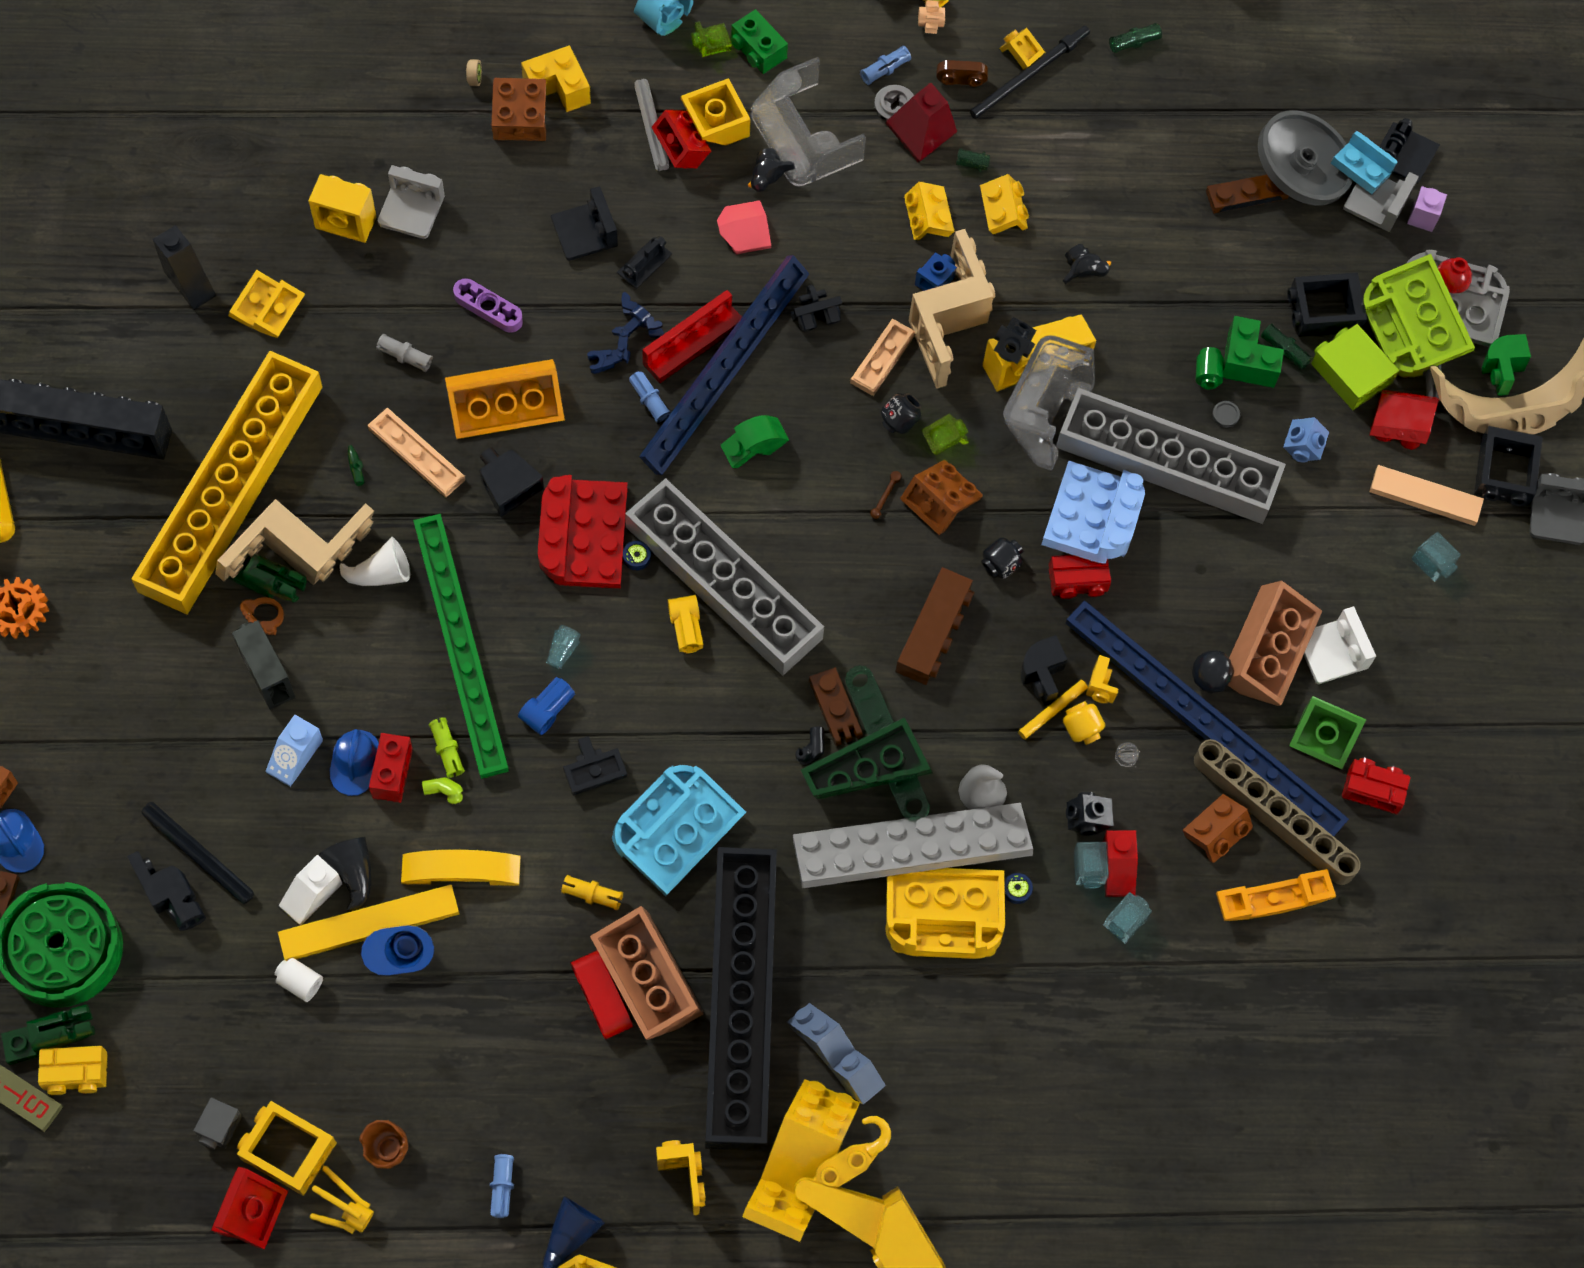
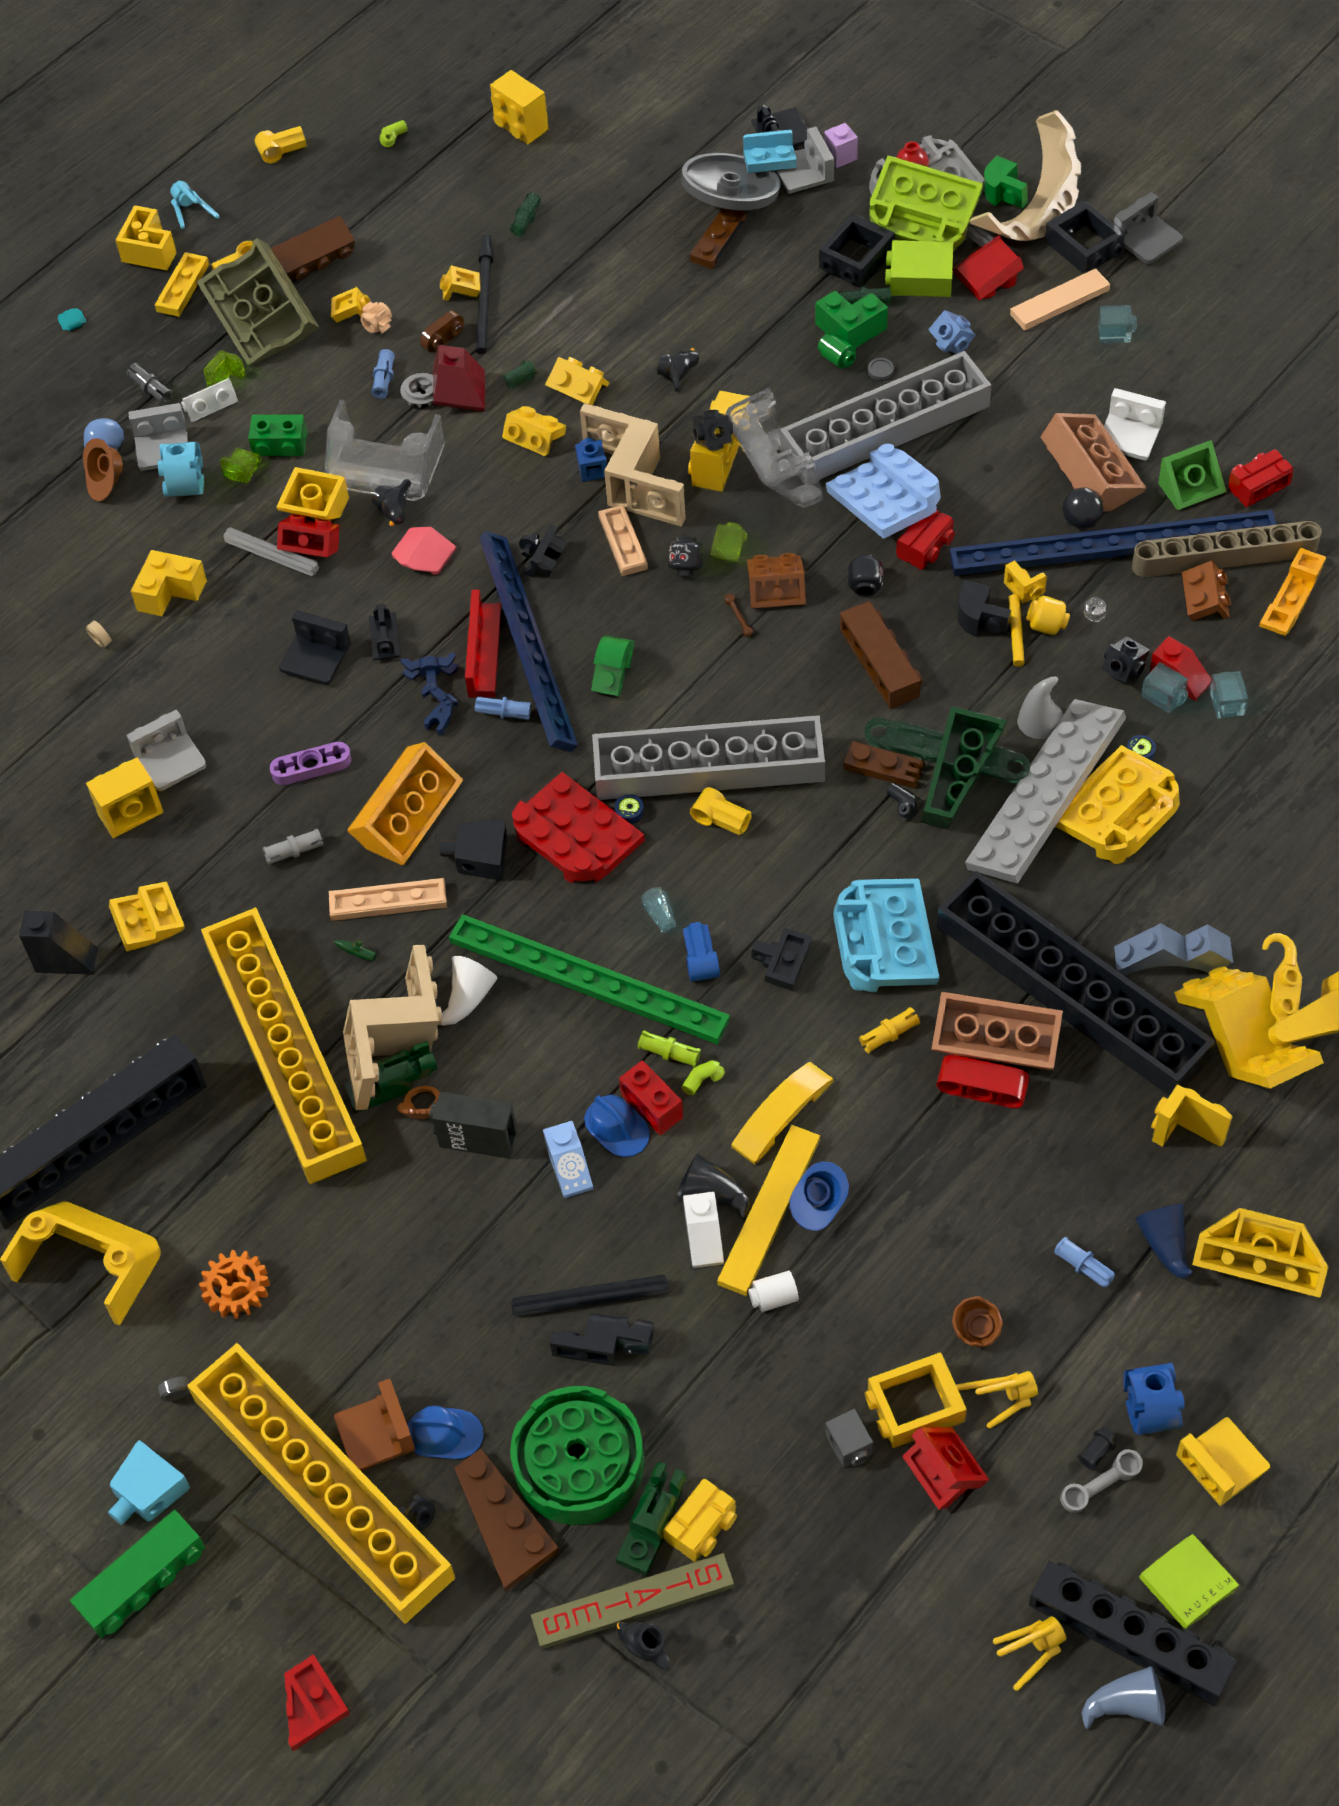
camera: 40 degrees left, 10 degrees down
dark orange bracket [491,78,546,141] -> none

